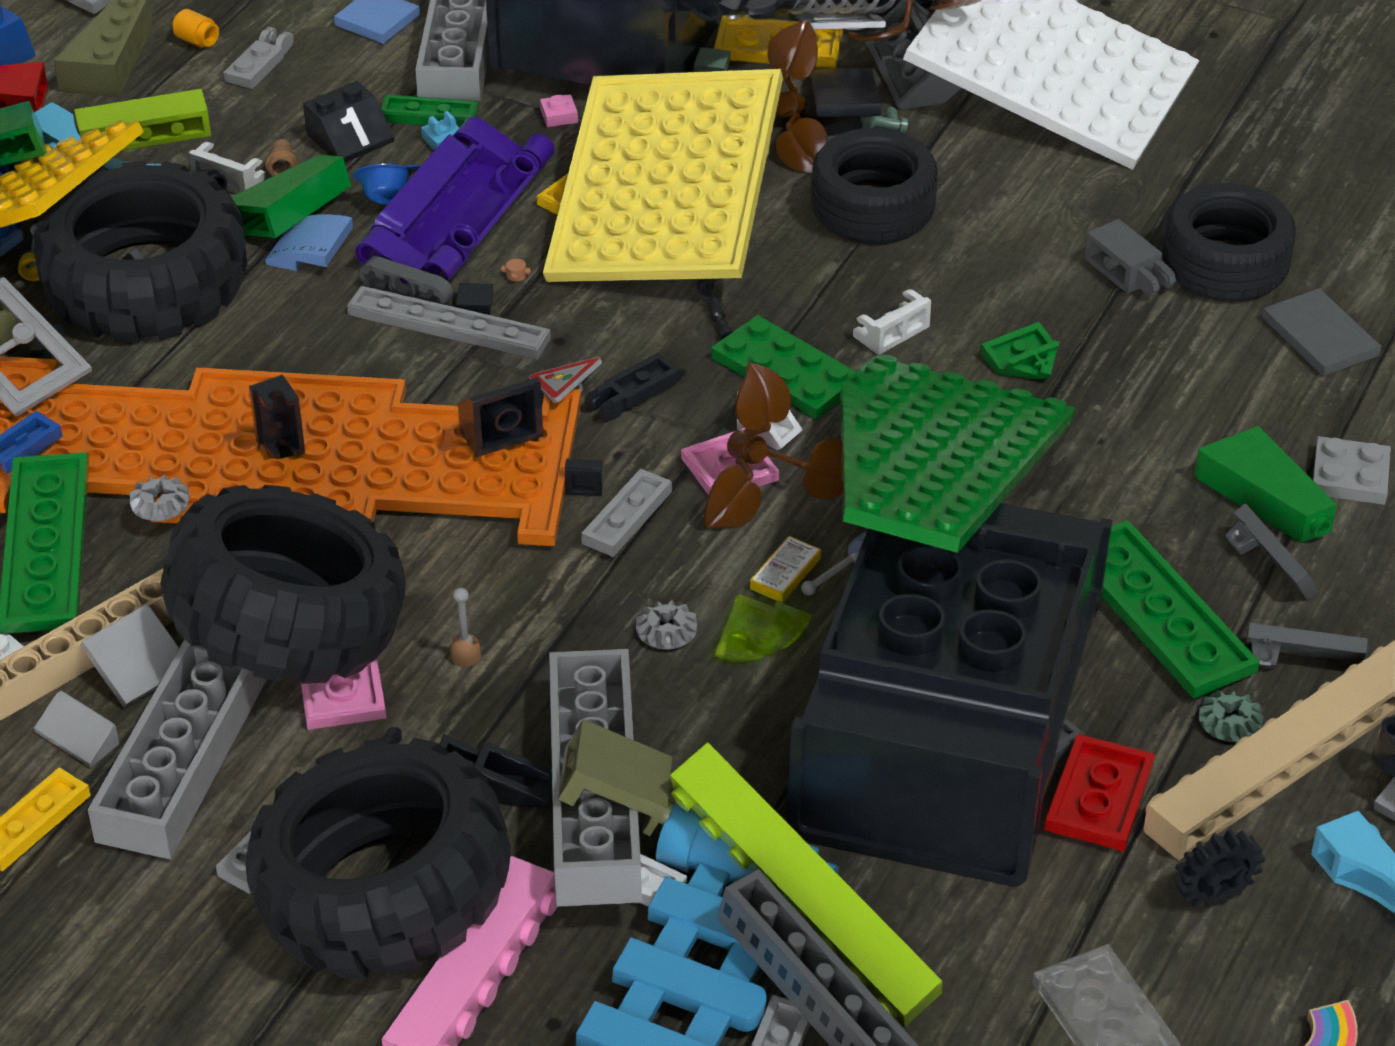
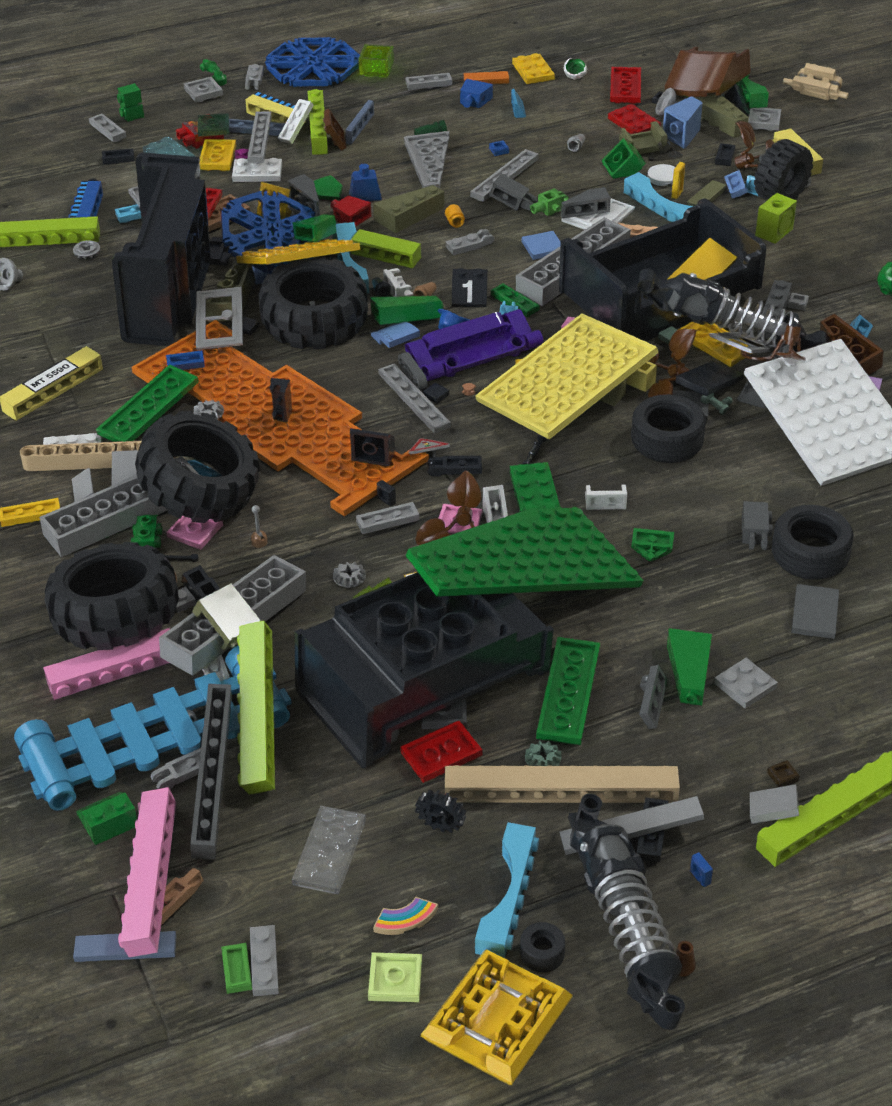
camera: 40 degrees right, 0 degrees up
dark grey hinge [1245,623,1368,669] -> none
none -> green brick [131,515,163,549]

